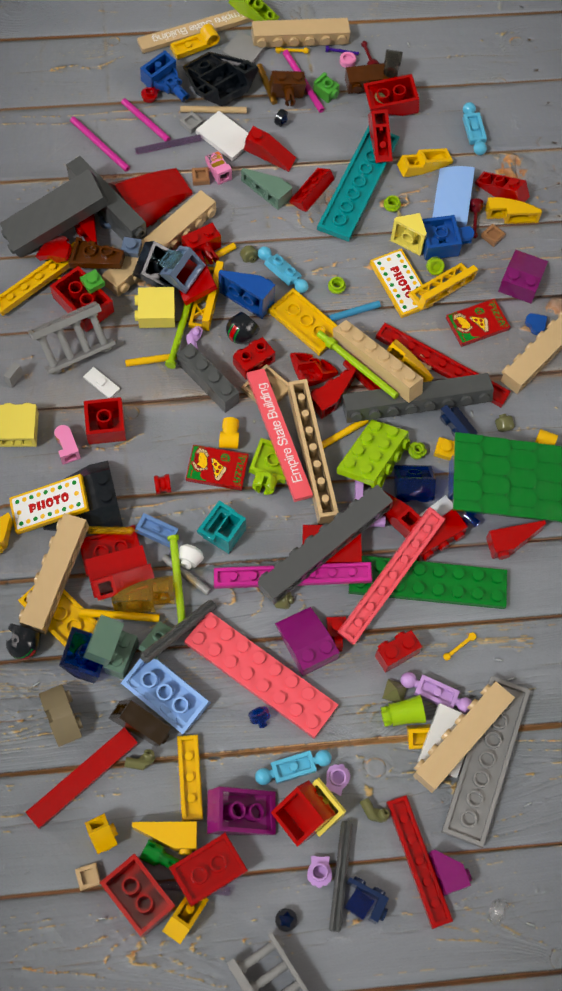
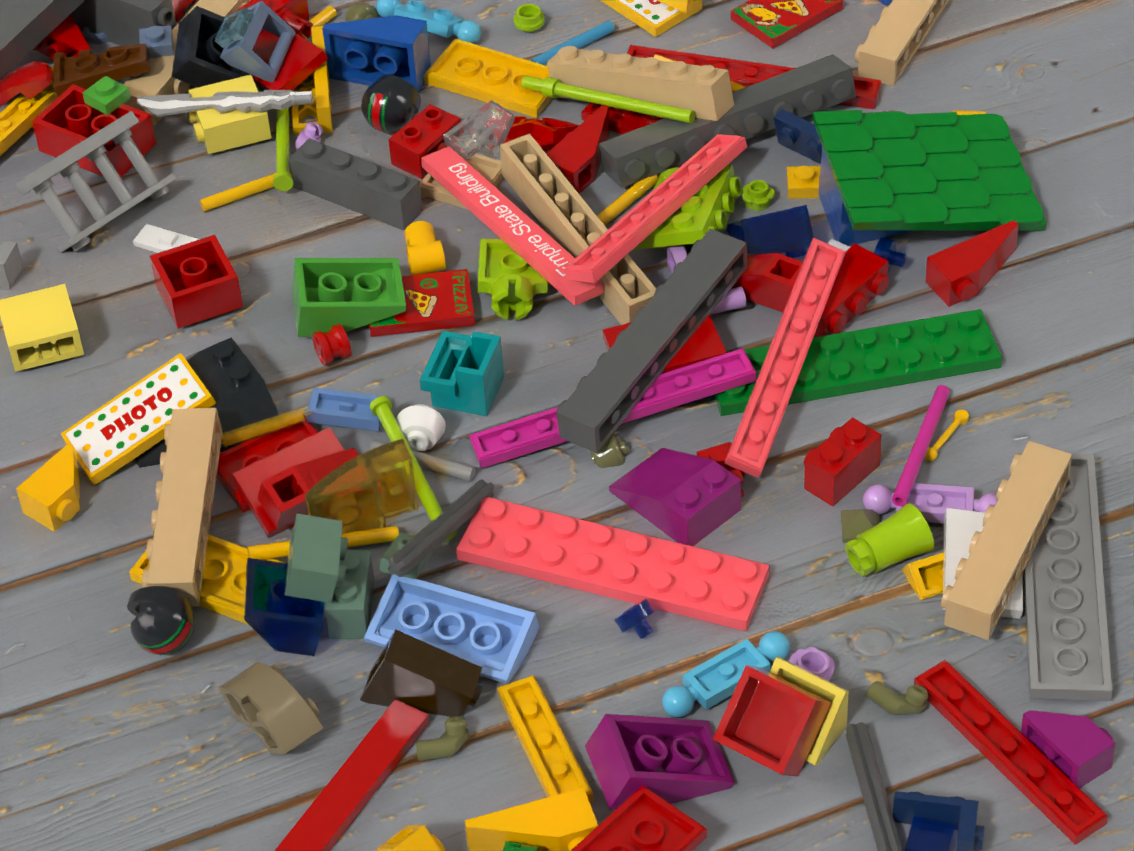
camera: 10 degrees left, 20 degrees down
bright pink leg [54,425,81,465] -> none
lavender animal [307,856,332,888] -> none
none -> light grey sword [137,90,313,117]
none -> bright green slope [291,258,406,337]
none -> clear slope [443,100,515,160]
none -> coral tile [564,134,747,283]
none -> dark pink piece [892,385,950,507]

